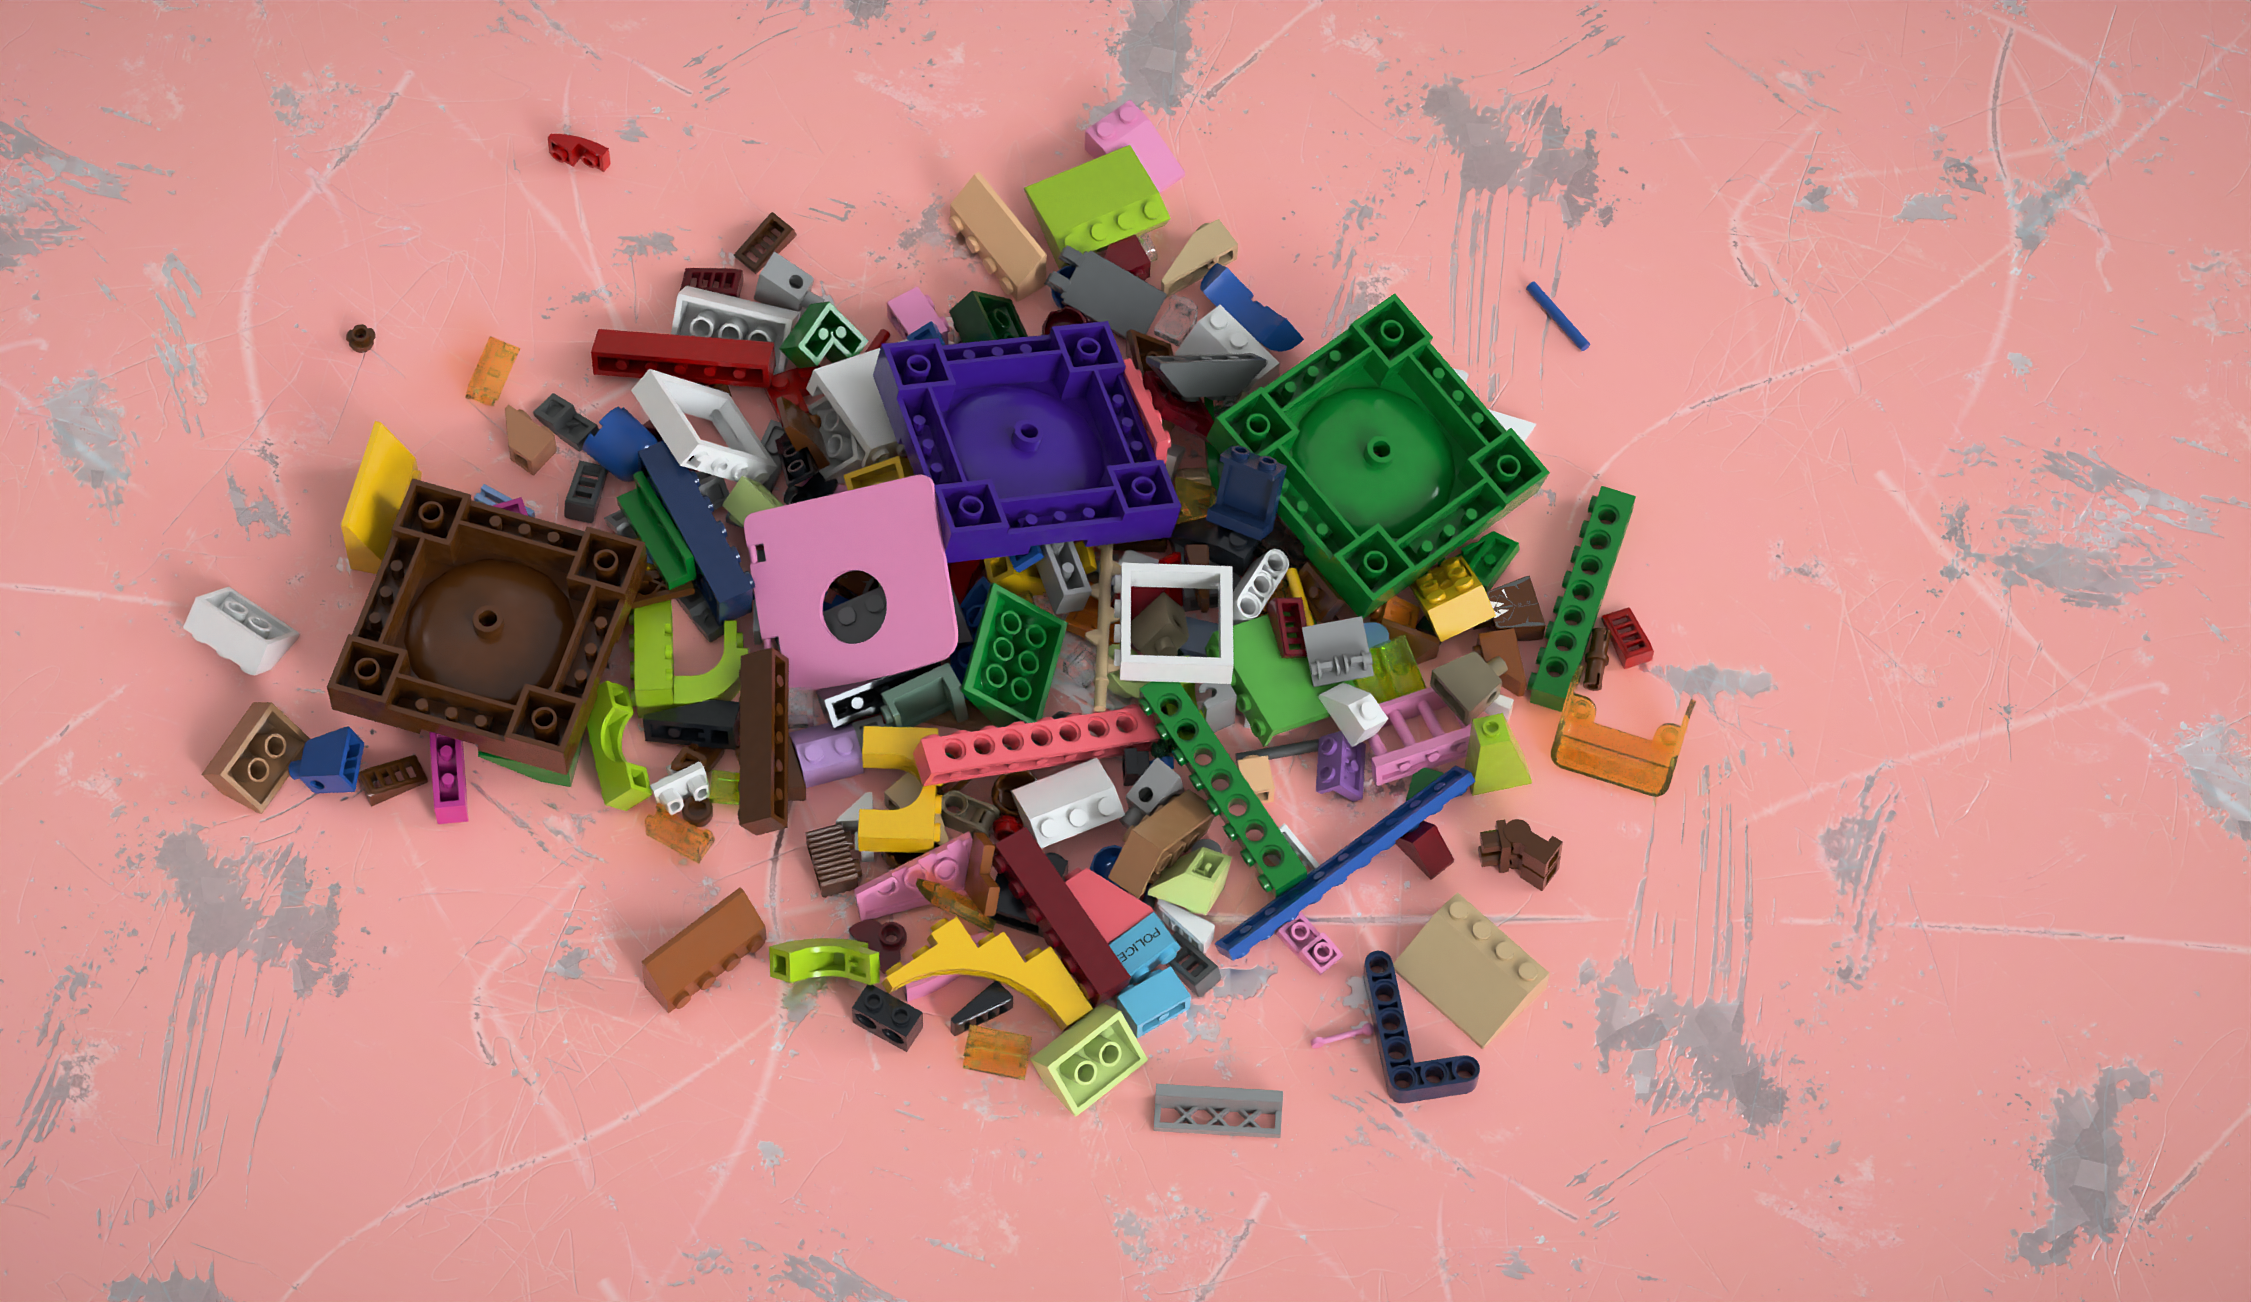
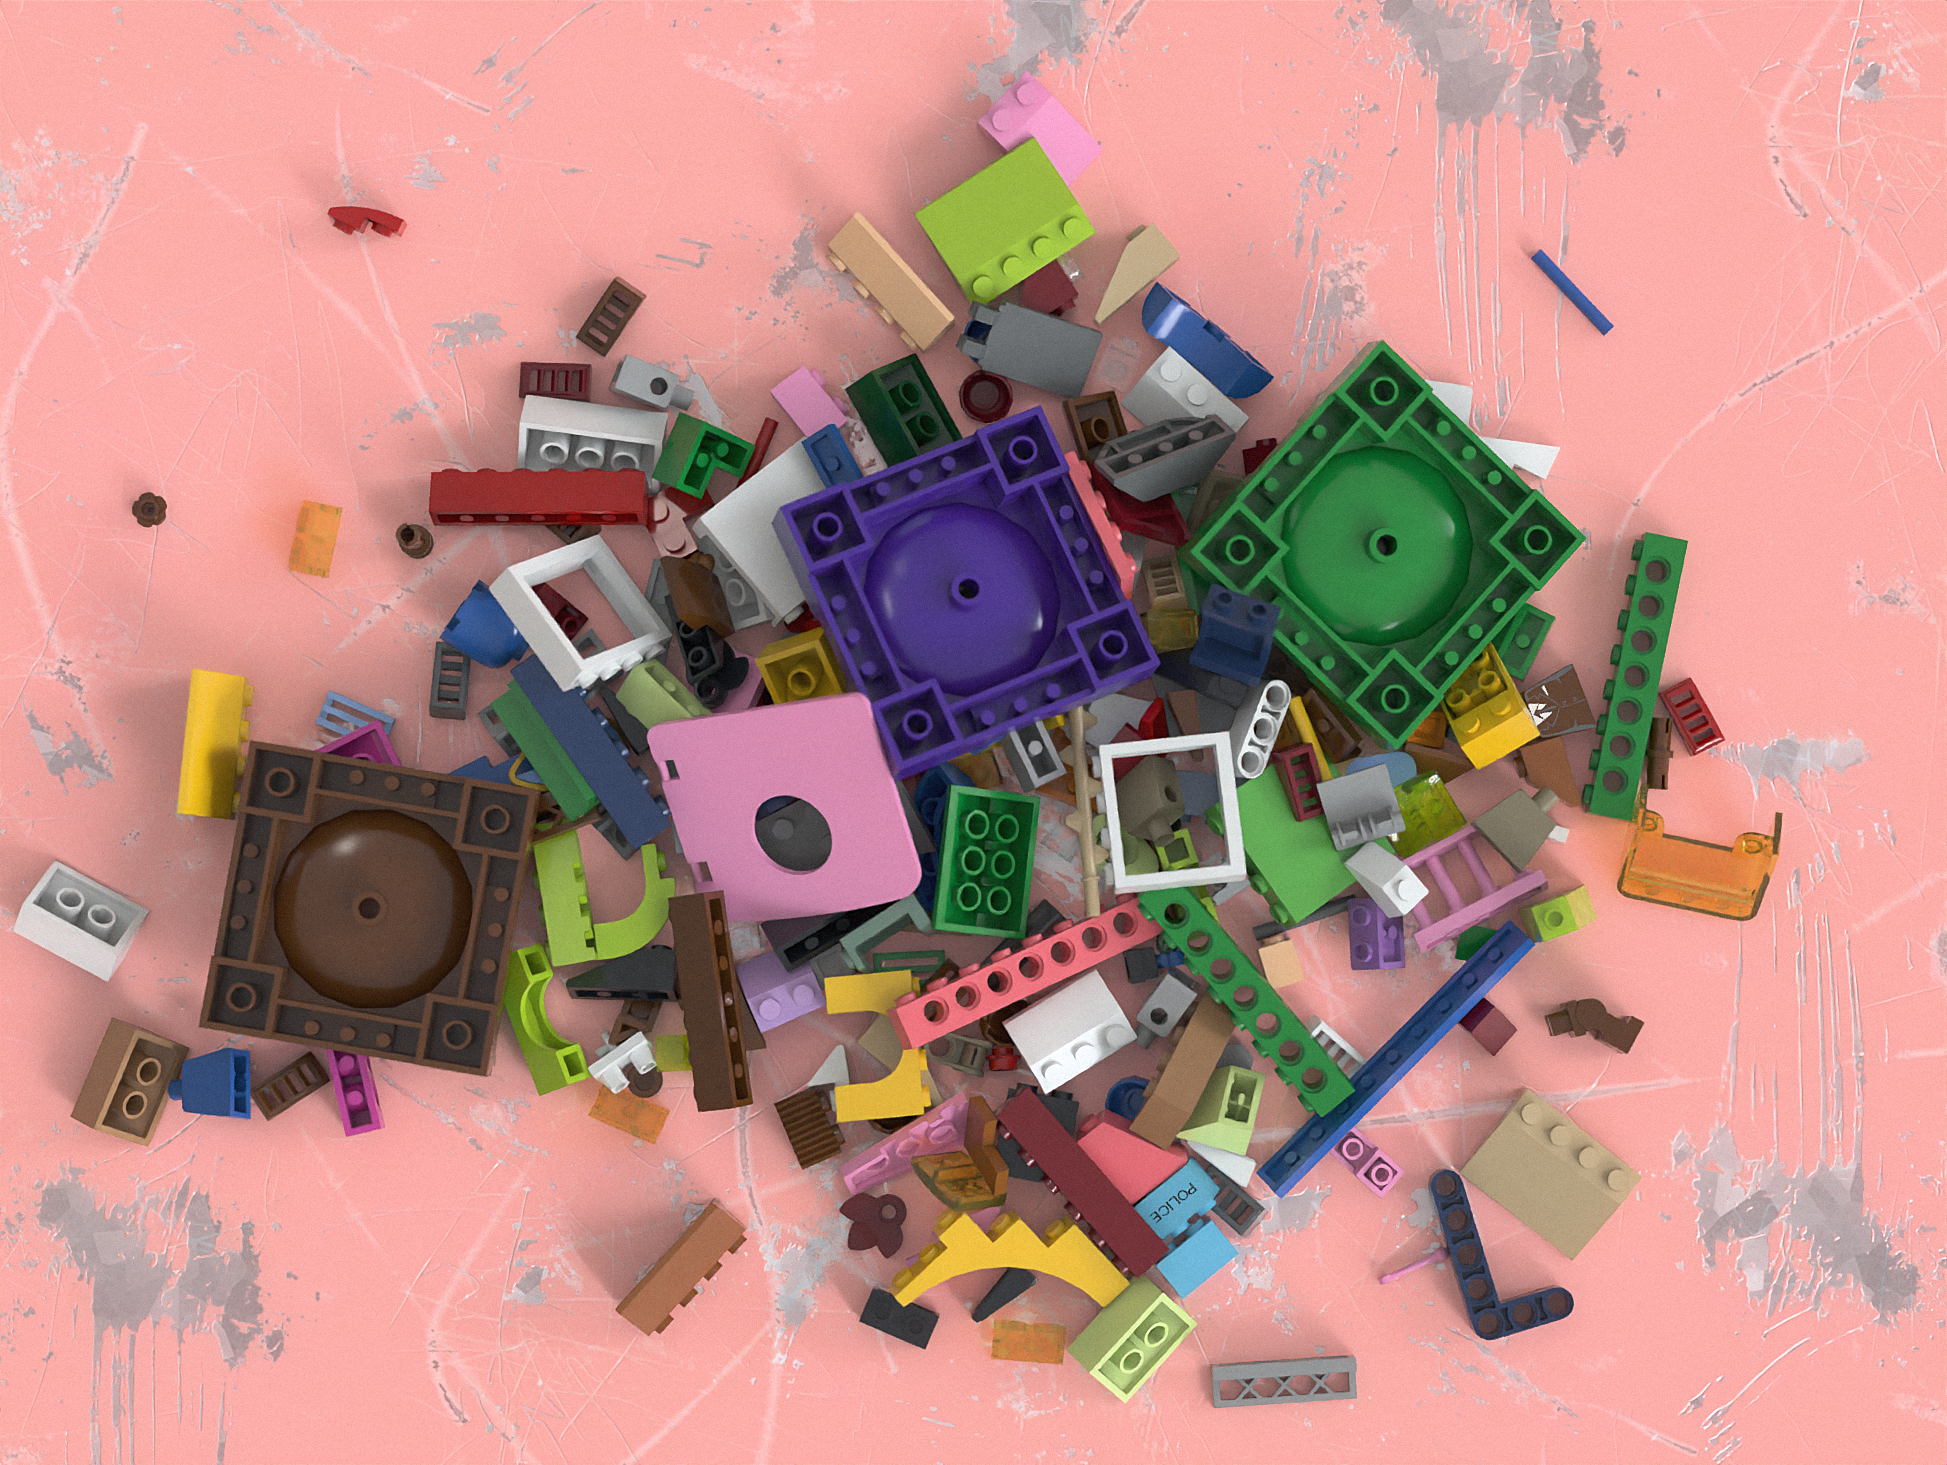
camera: 10 degrees left, 25 degrees up
nougat slope [505,404,557,476] -> none
dark grey slope [533,393,599,452] -> none
lime arch [769,938,880,985] -> none
none -> reddish brown pin [396,523,434,559]
none -> black slope [601,687,650,757]

